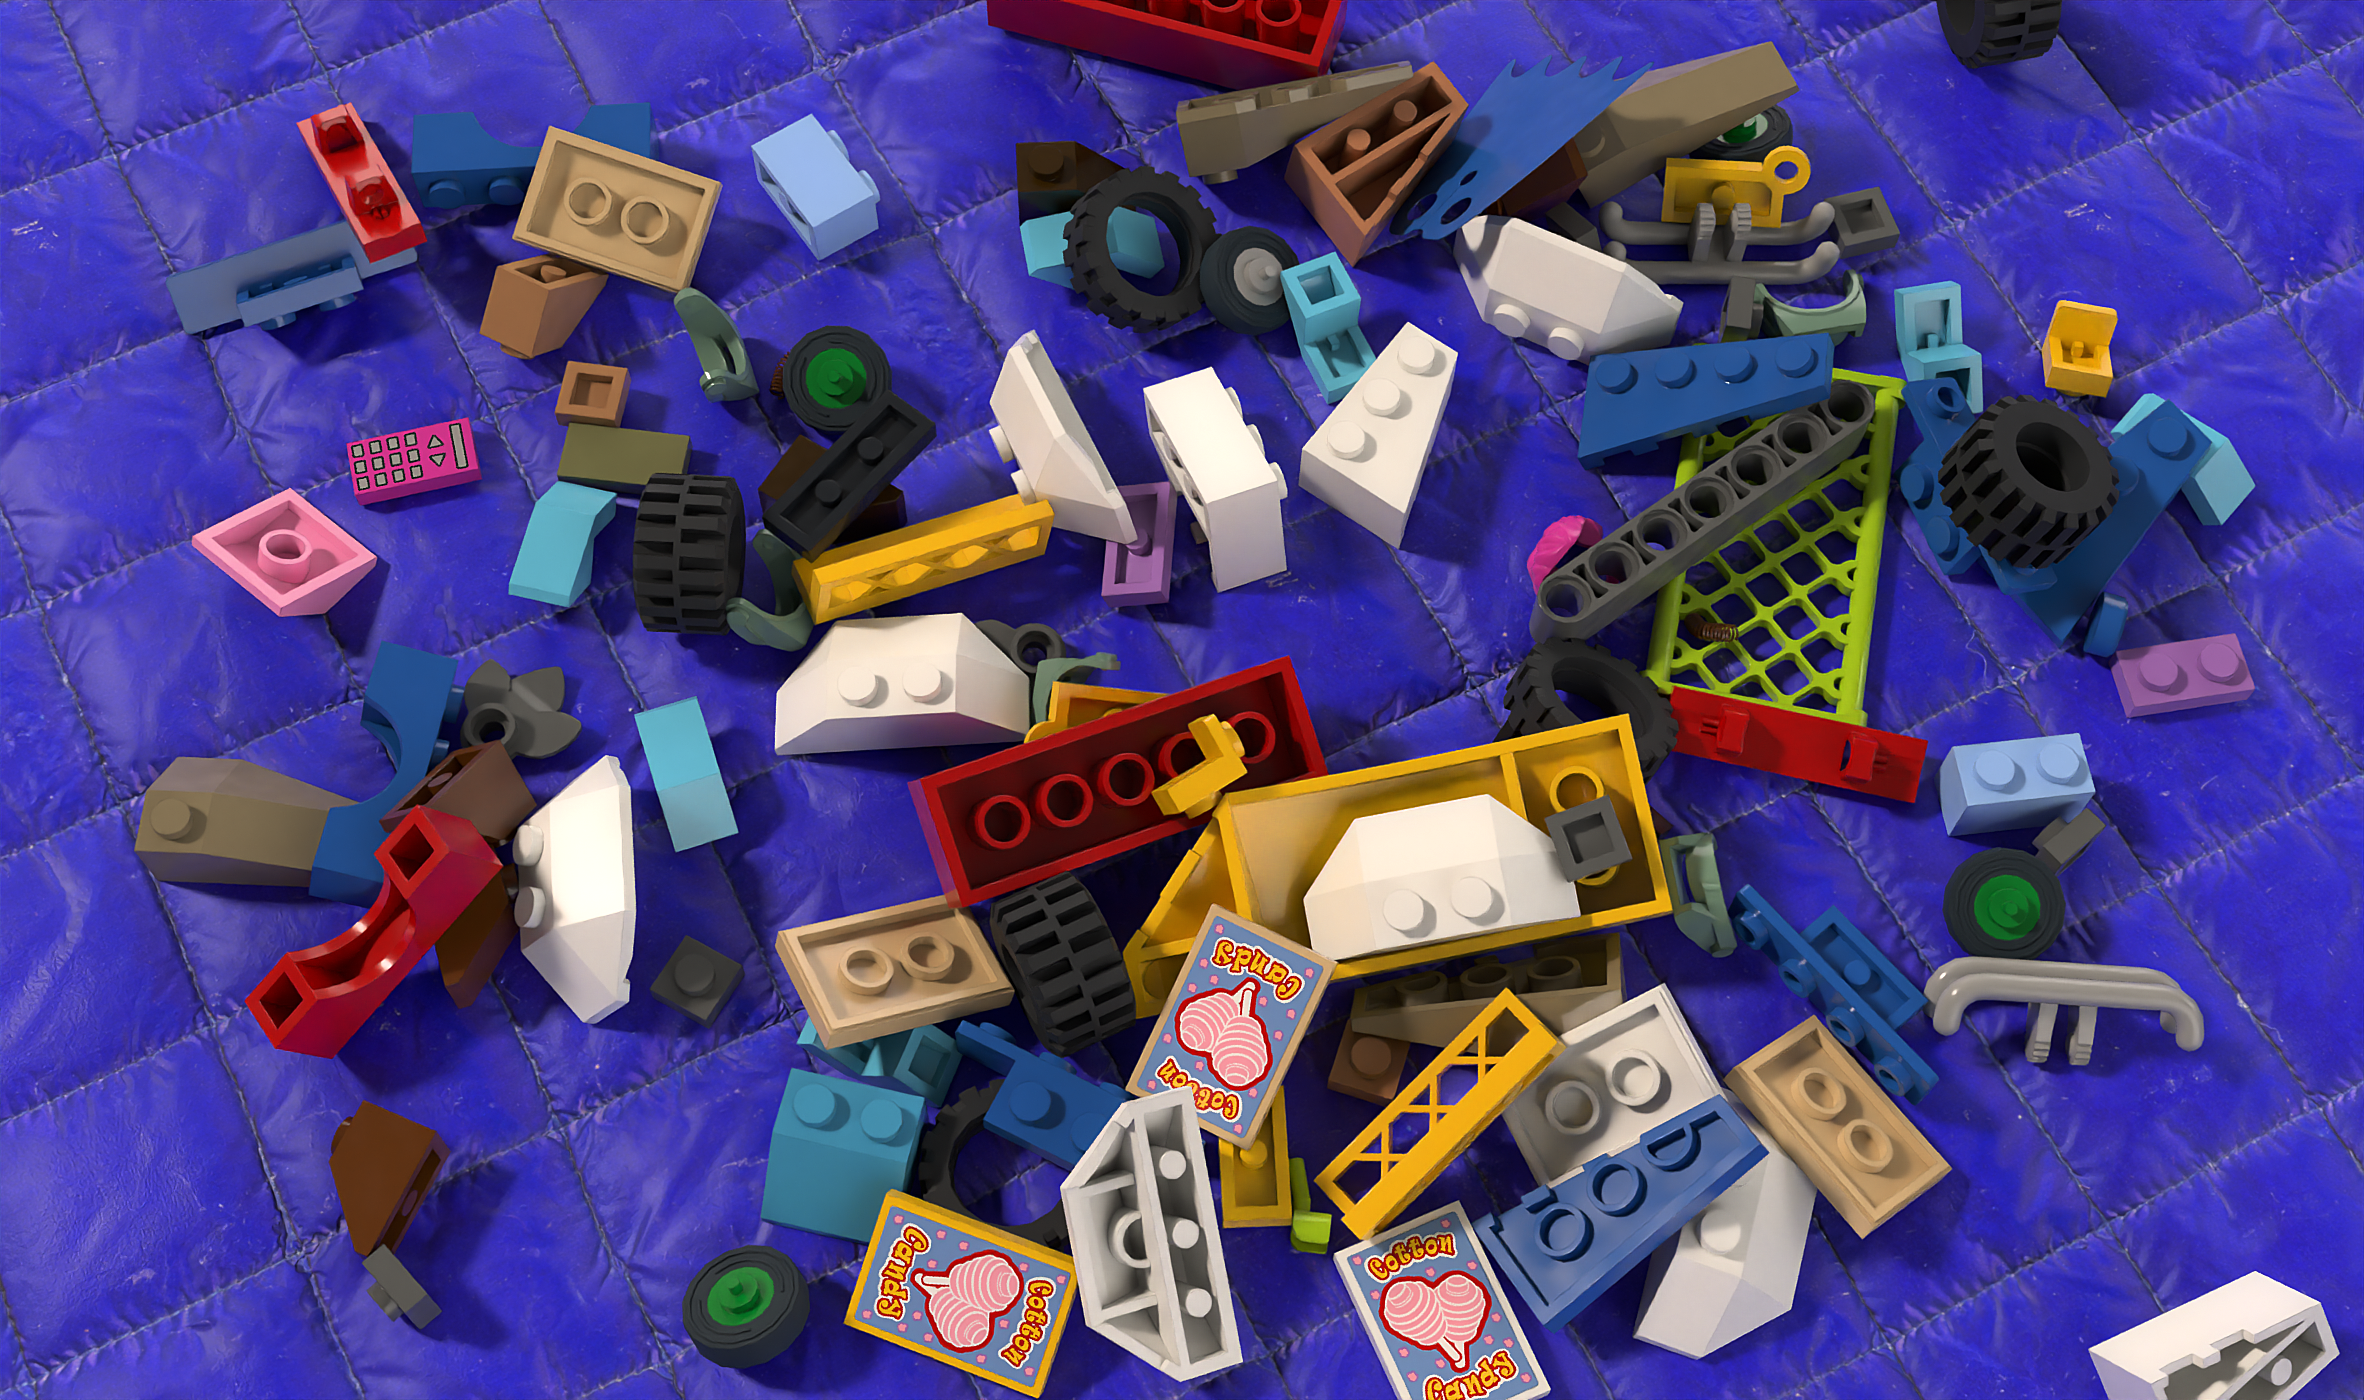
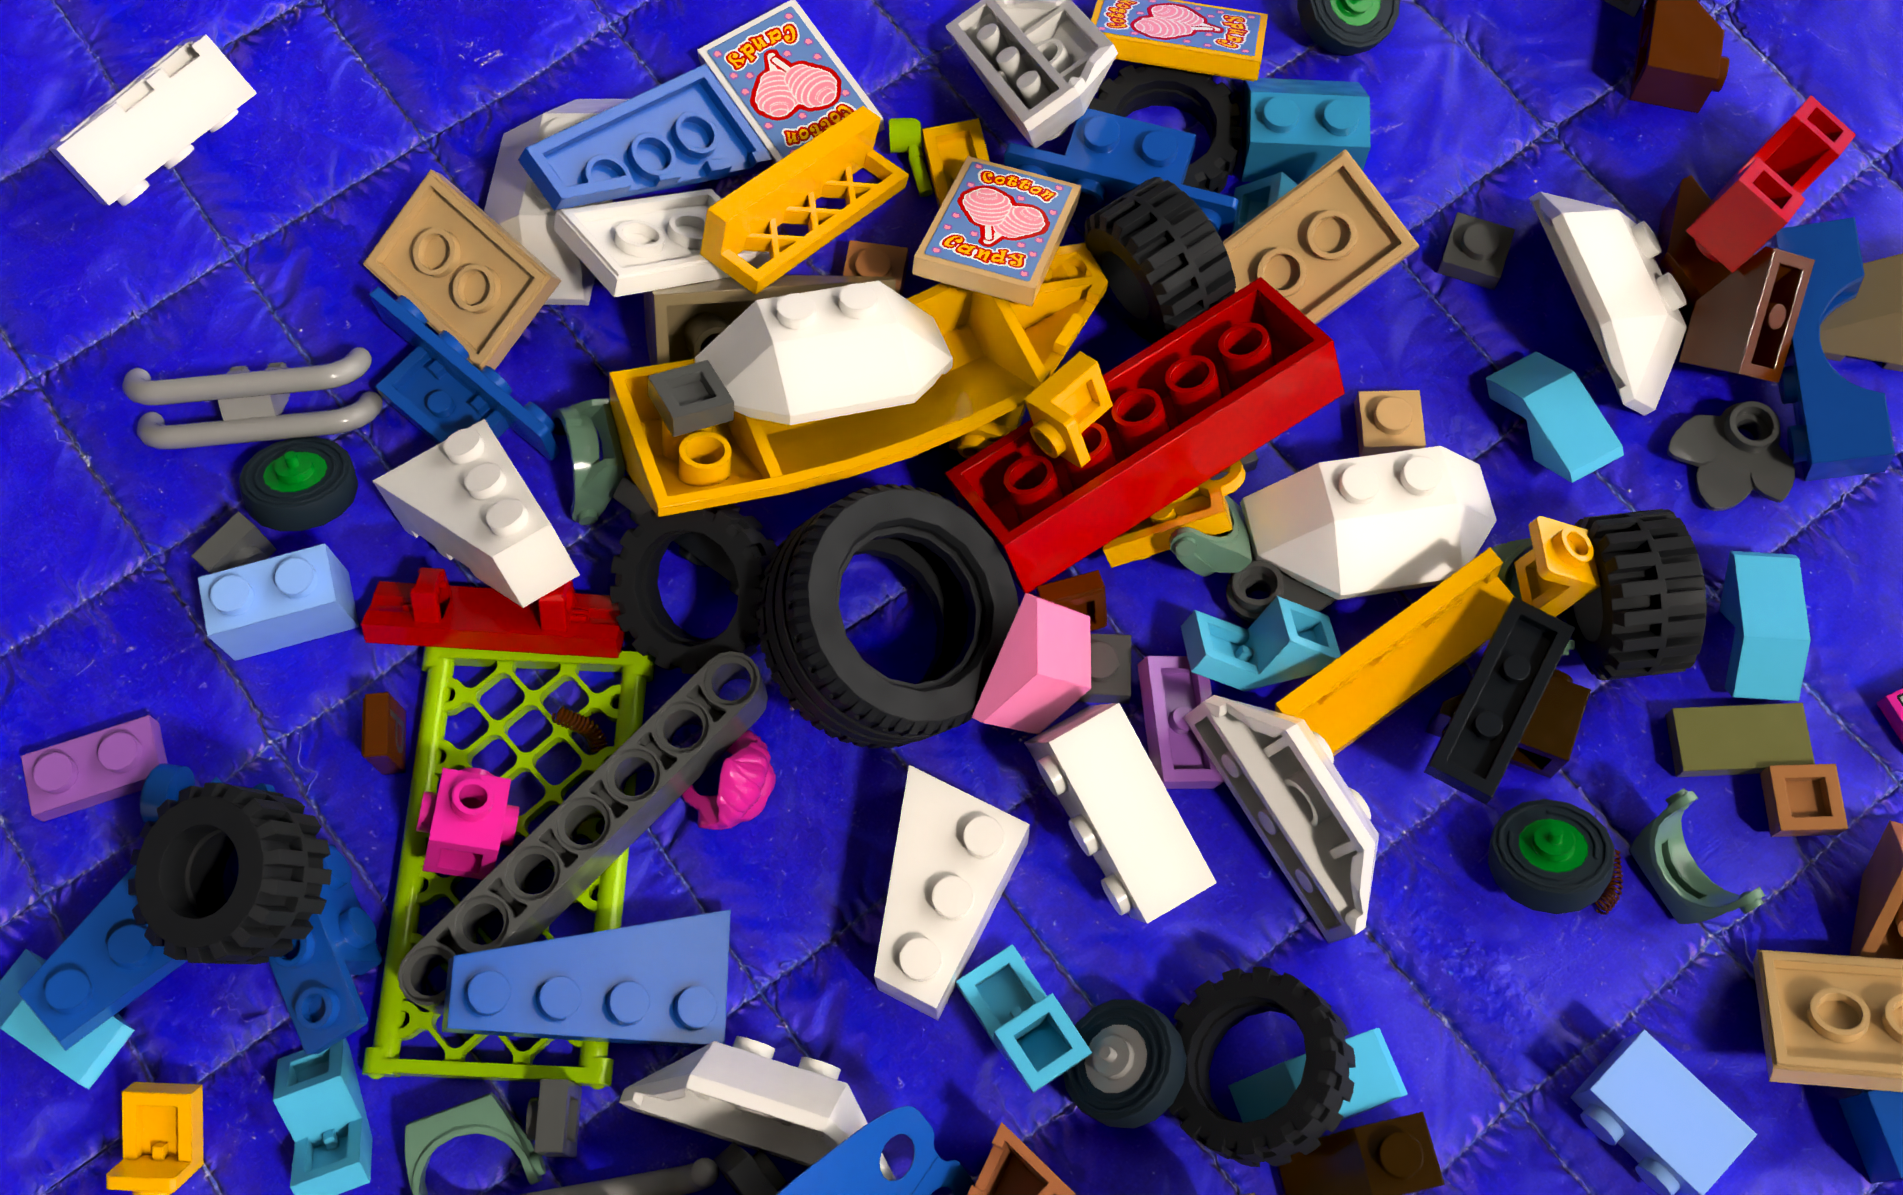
camera: 175 degrees right, 5 degrees up
none -> reddish brown tile [362,692,406,775]
none -> white wedge [373,419,580,608]
none -> dark pink brick [416,768,520,880]
none -> black tyre [756,484,1019,748]
none -> bright pink slope [971,593,1091,735]
none -> reddish brown tile [1036,570,1107,631]
none -> dark grey plate [1076,634,1131,704]
none -> medium azure slope [1181,596,1341,691]
none -> tan plate [1354,390,1426,457]
none -> yellow bracket [1514,516,1601,617]

